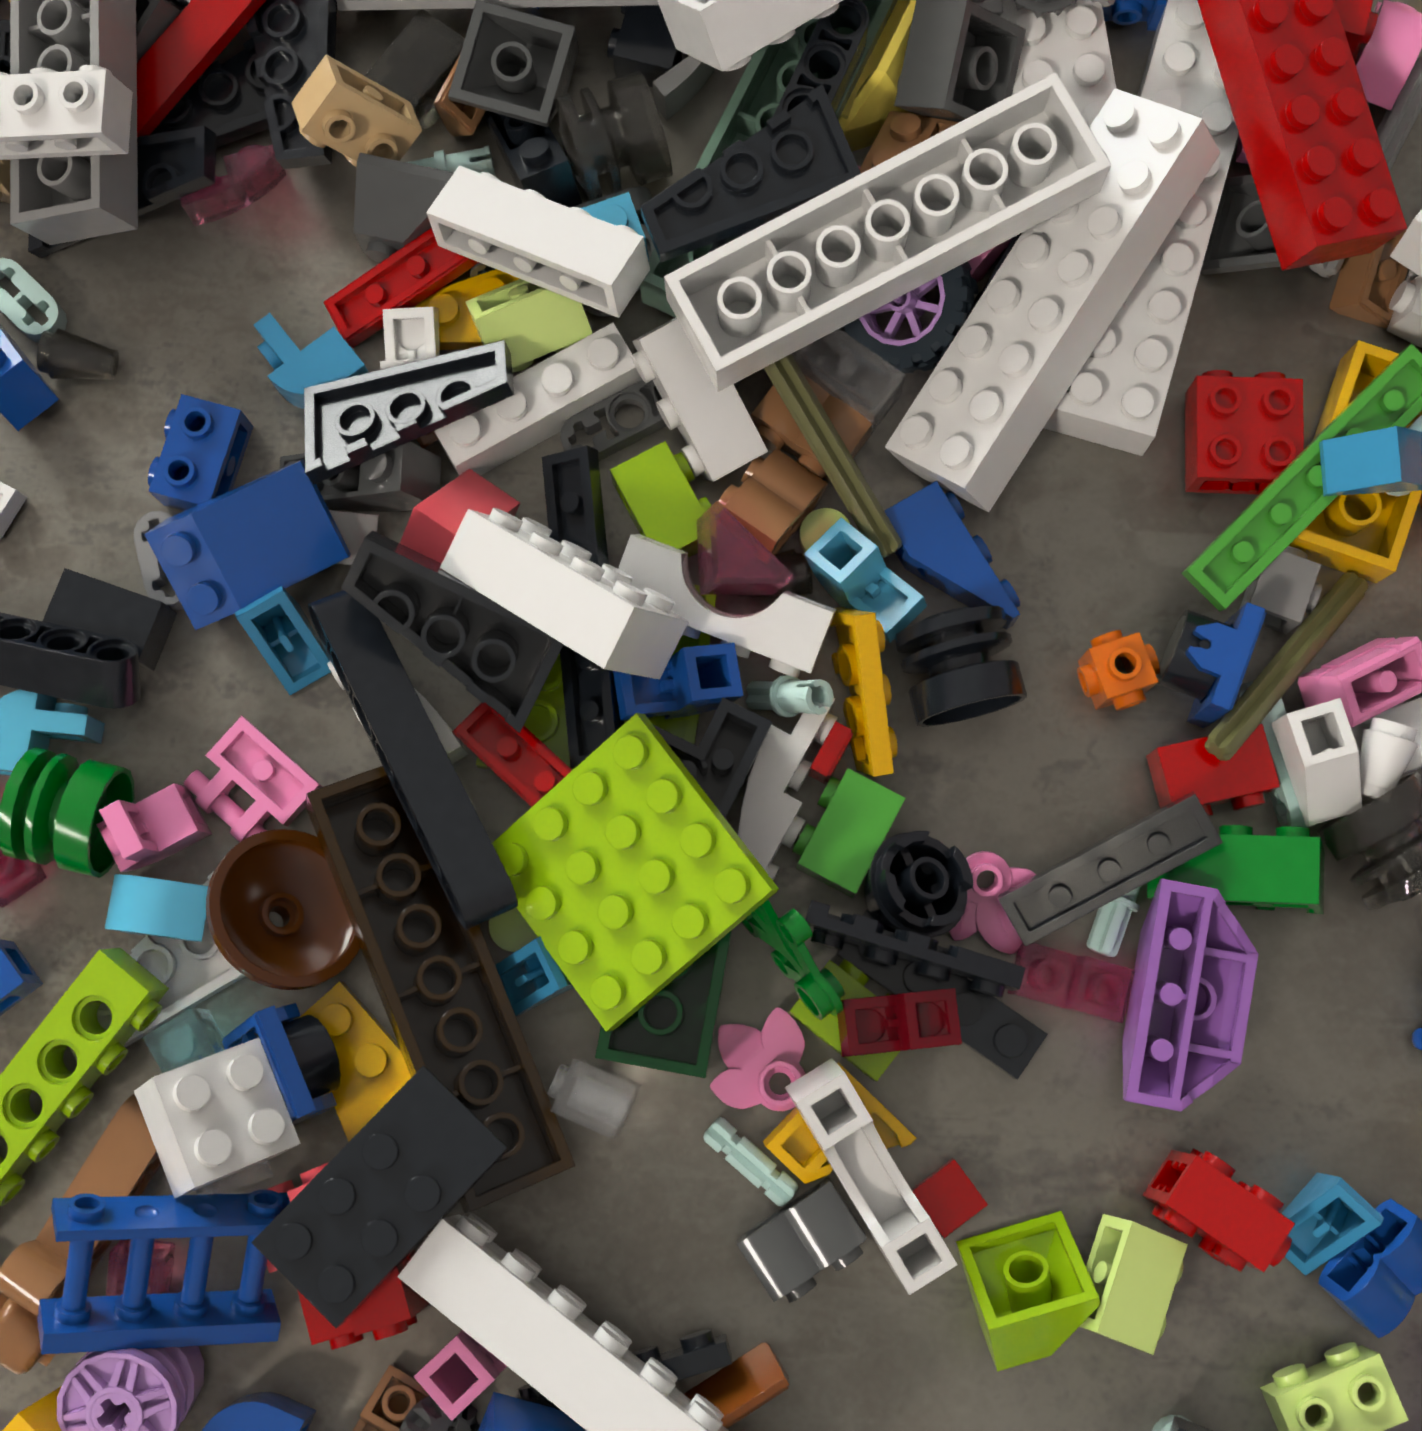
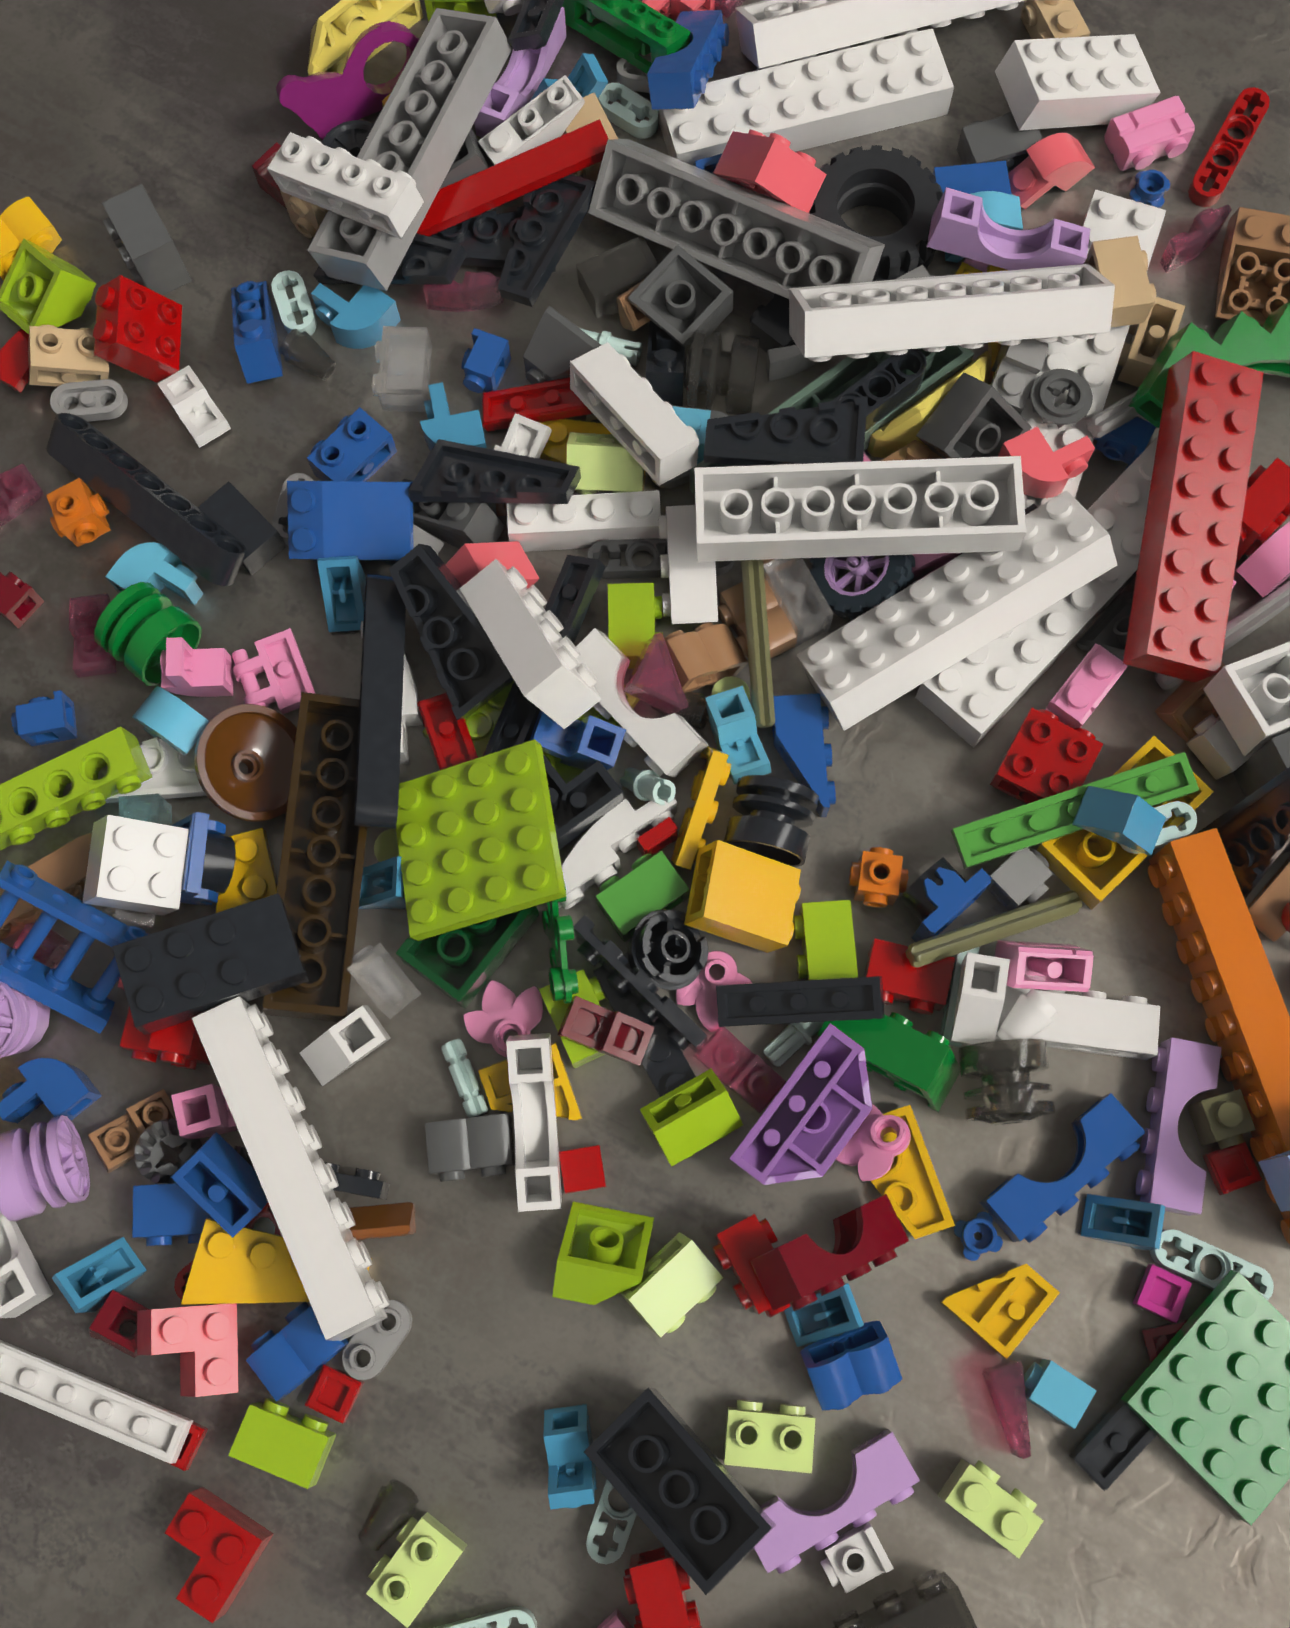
camera: 25 degrees right, 5 degrees down
tan brick [291,54,422,167] -> none
none -> white slope [300,1005,391,1086]
none -> dark azure brick [311,283,401,349]
none -> clear brick [372,326,432,412]
none -> blue brick [461,328,511,393]
none -> lime brick [639,1068,743,1167]
none -> yellow brick [684,840,801,953]
none -> dark red arch [750,1194,909,1311]
none -> lime brick [793,900,858,980]
none -> bright pink plate [835,1104,911,1181]
none -> yellow wing [871,1105,955,1239]
none -> coral brick [998,427,1095,498]
none -> bright pink brick [1045,643,1128,728]

